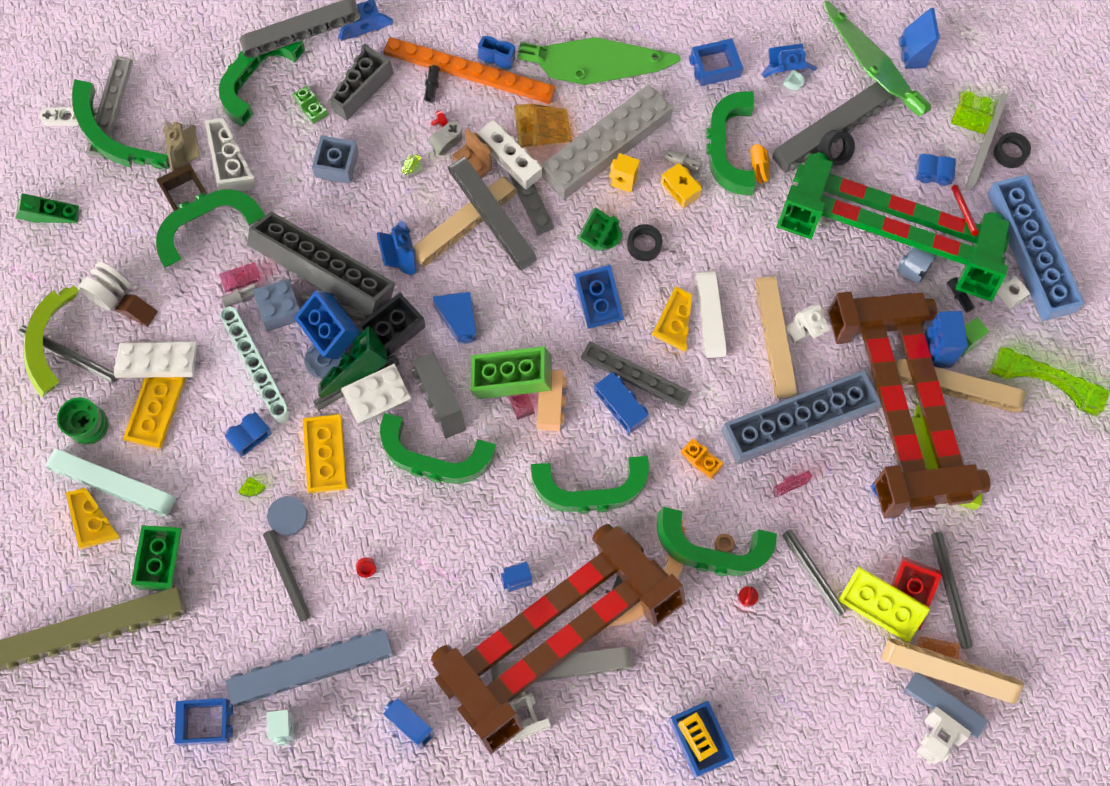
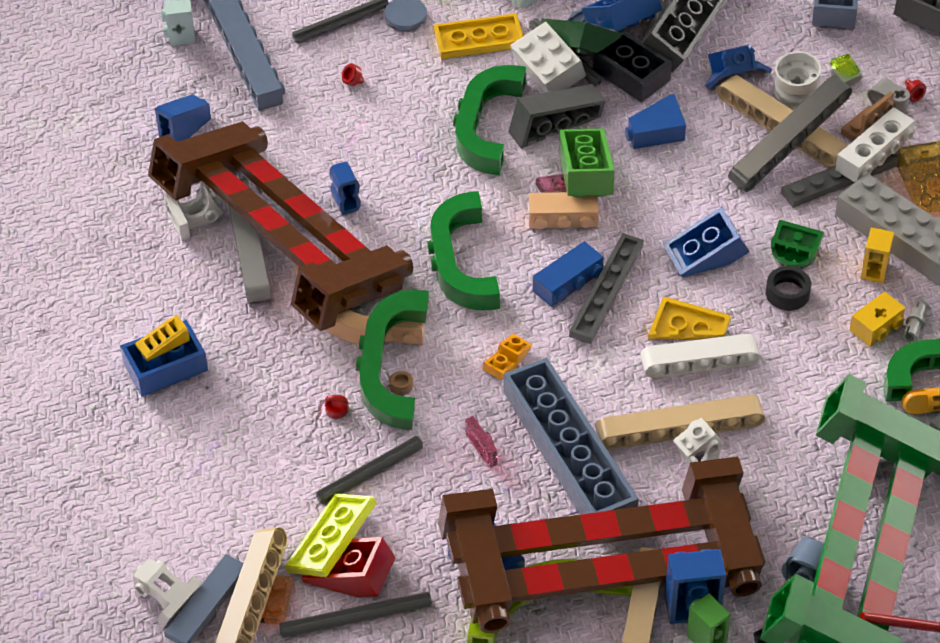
camera: 90 degrees right, 20 degrees down
none -> white wheel [774,51,822,110]

